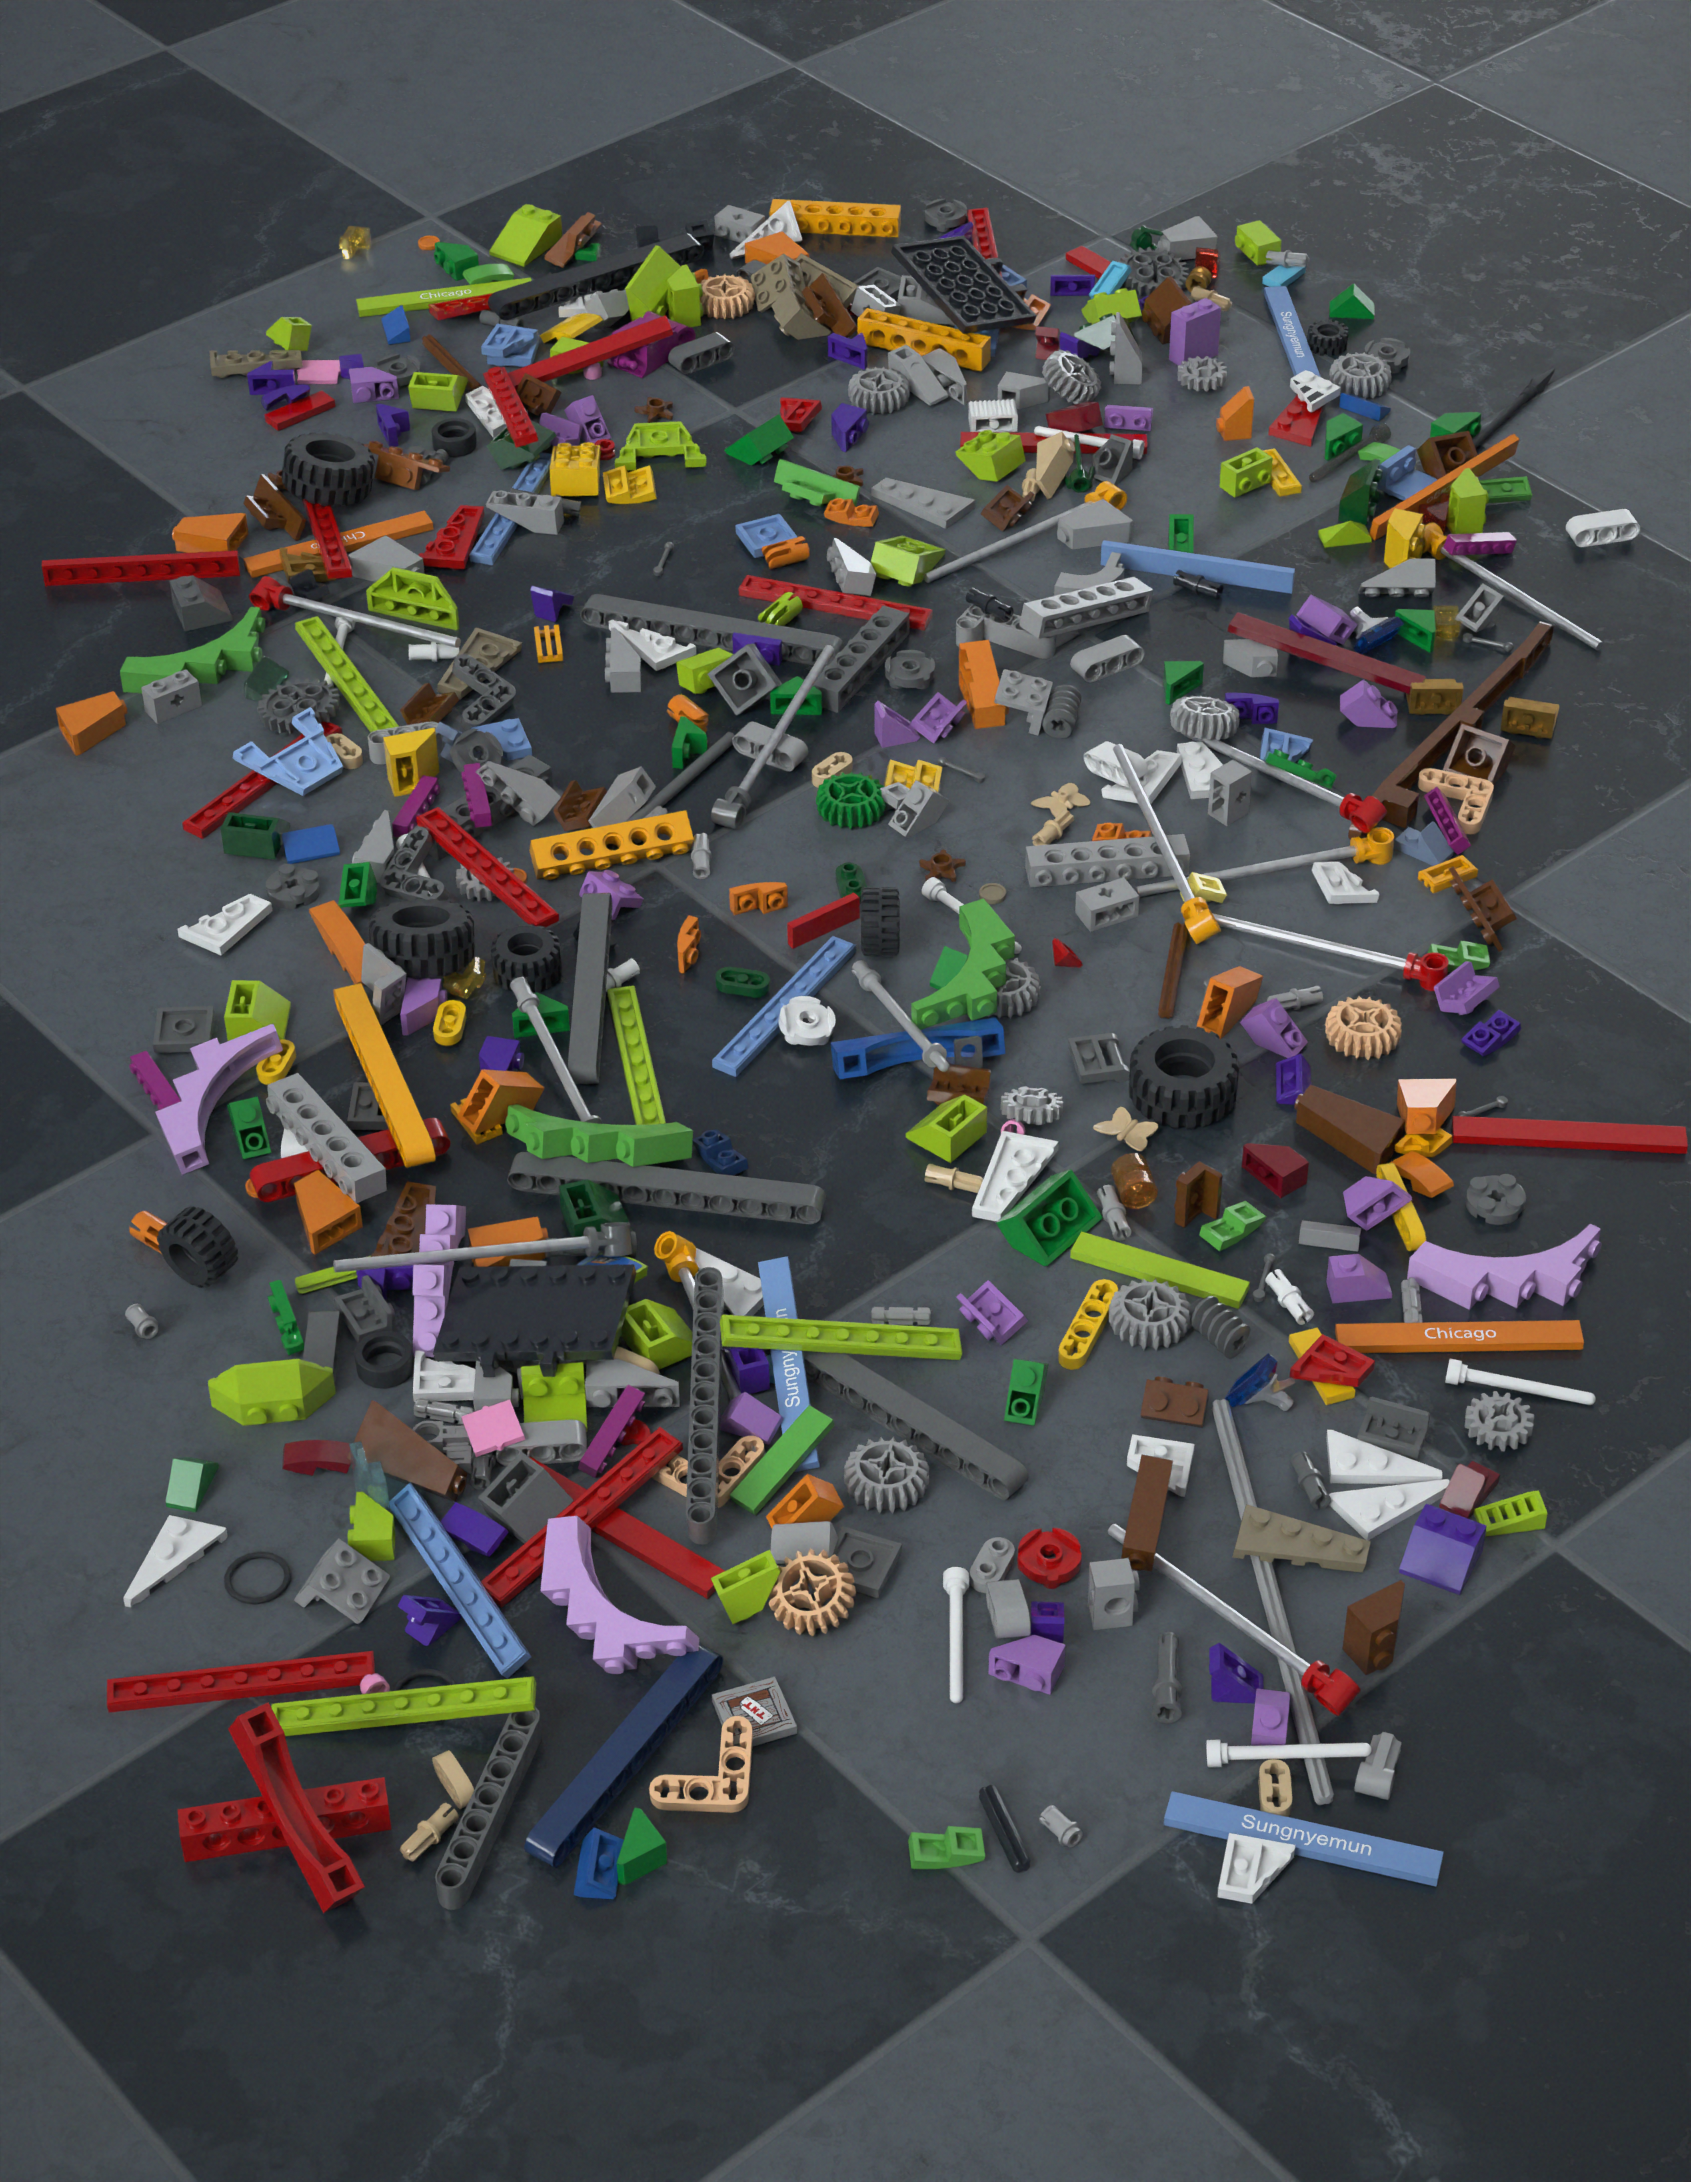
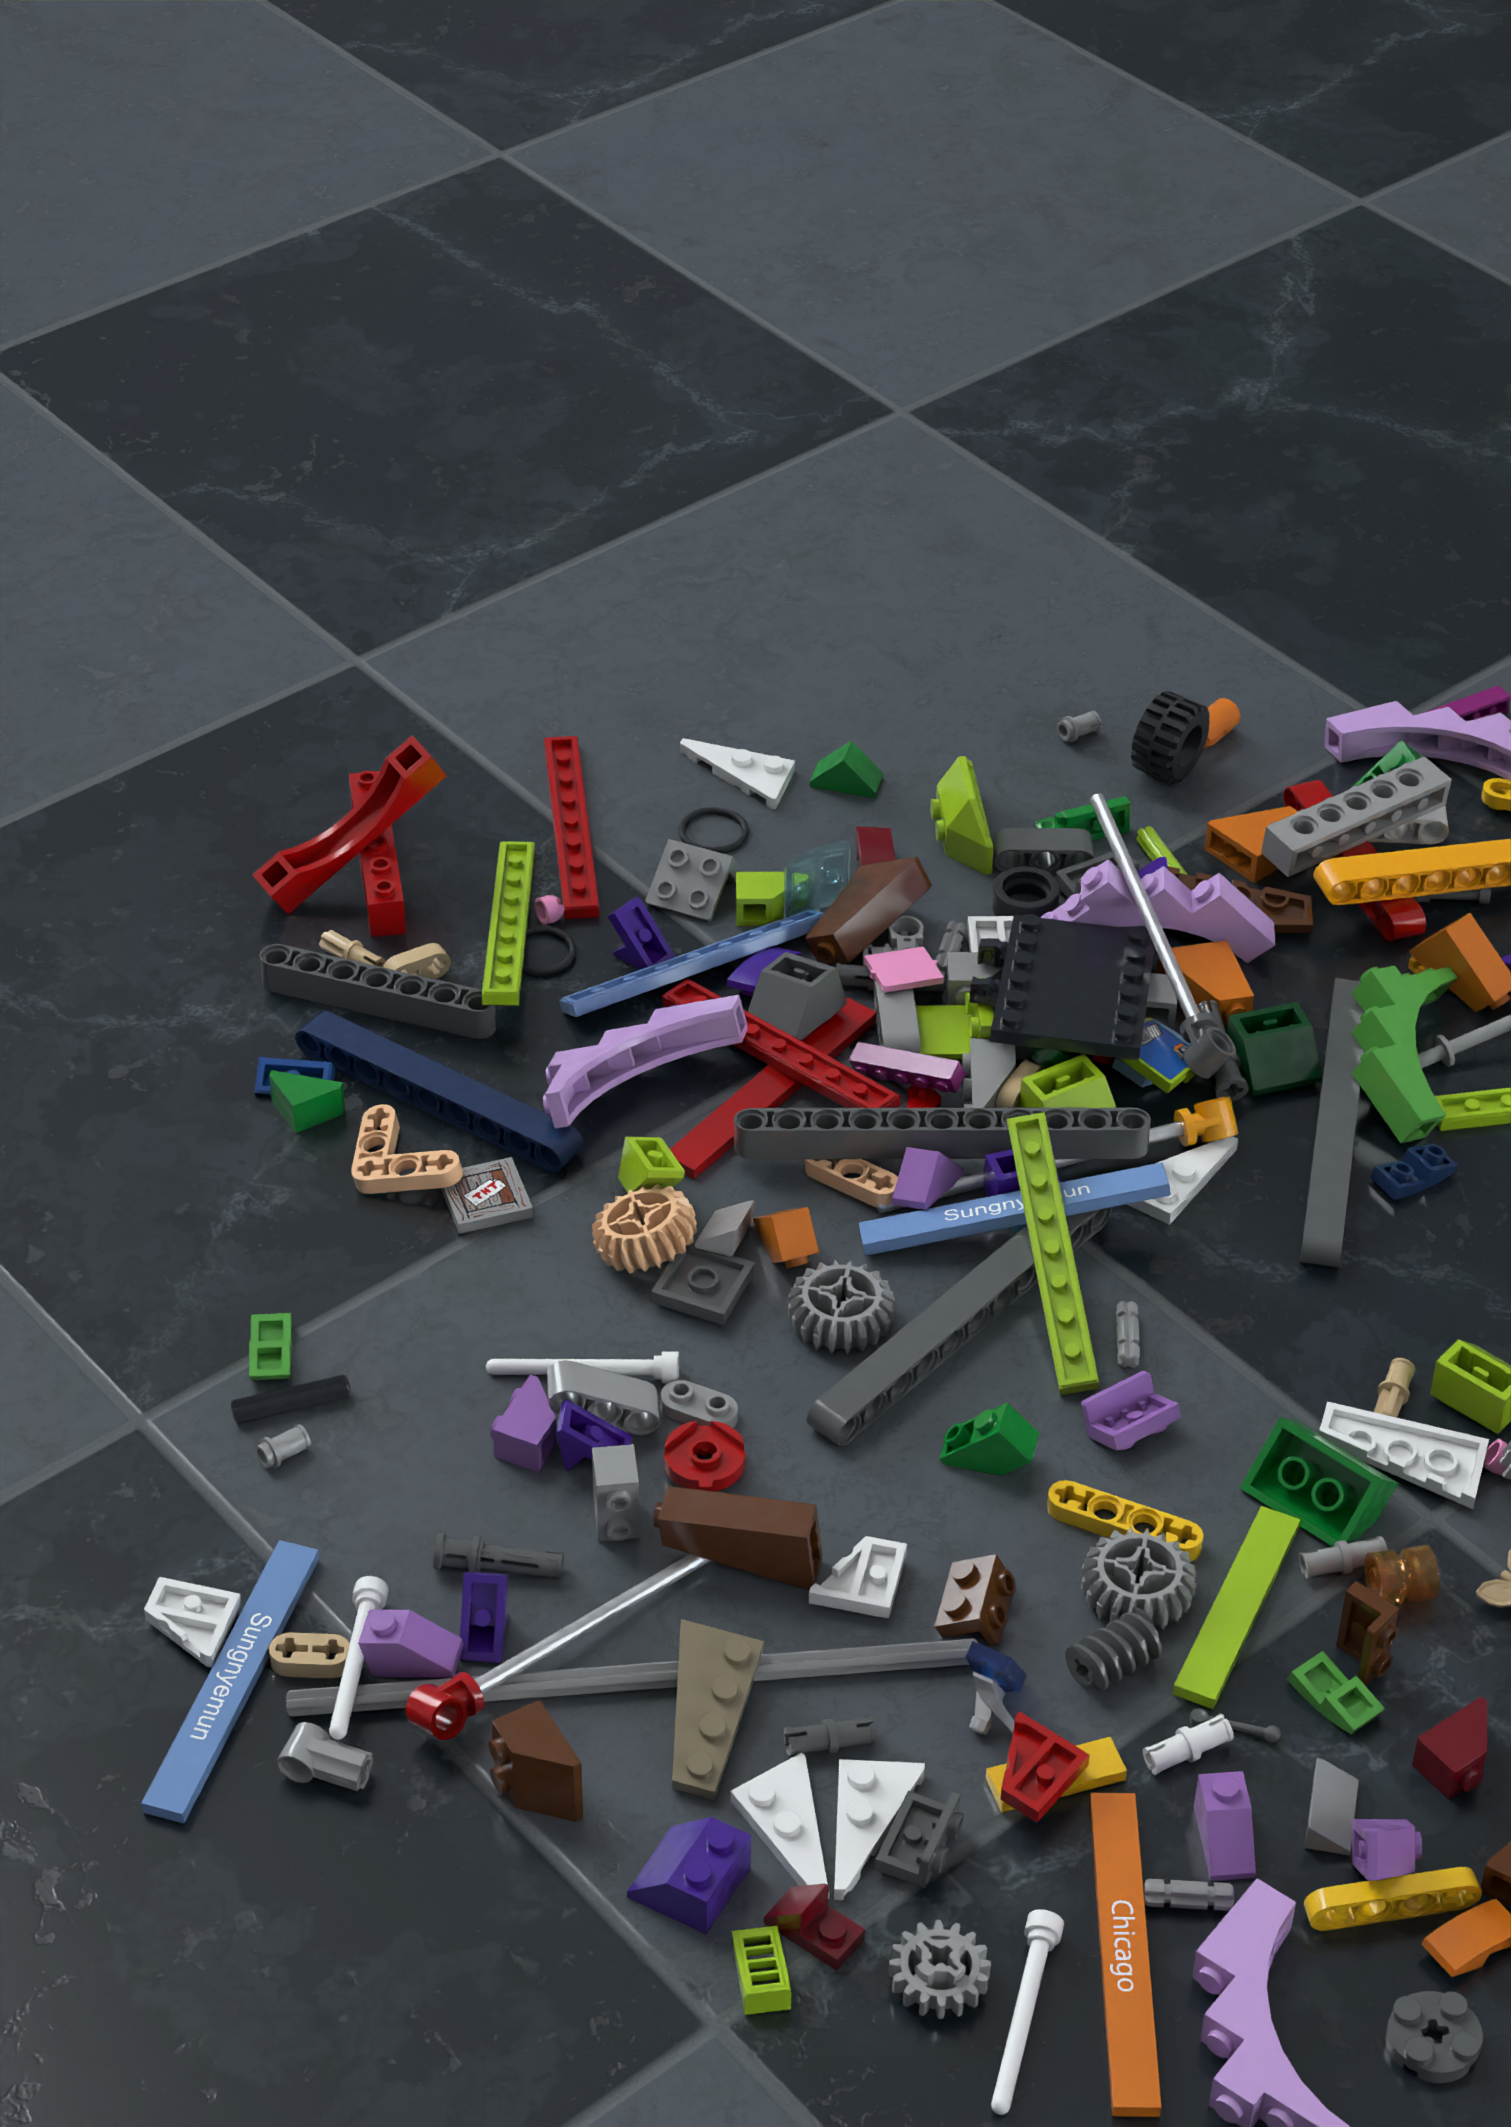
camera: 90 degrees right, 0 degrees up
bright green tile [730,1405,835,1516] -> none

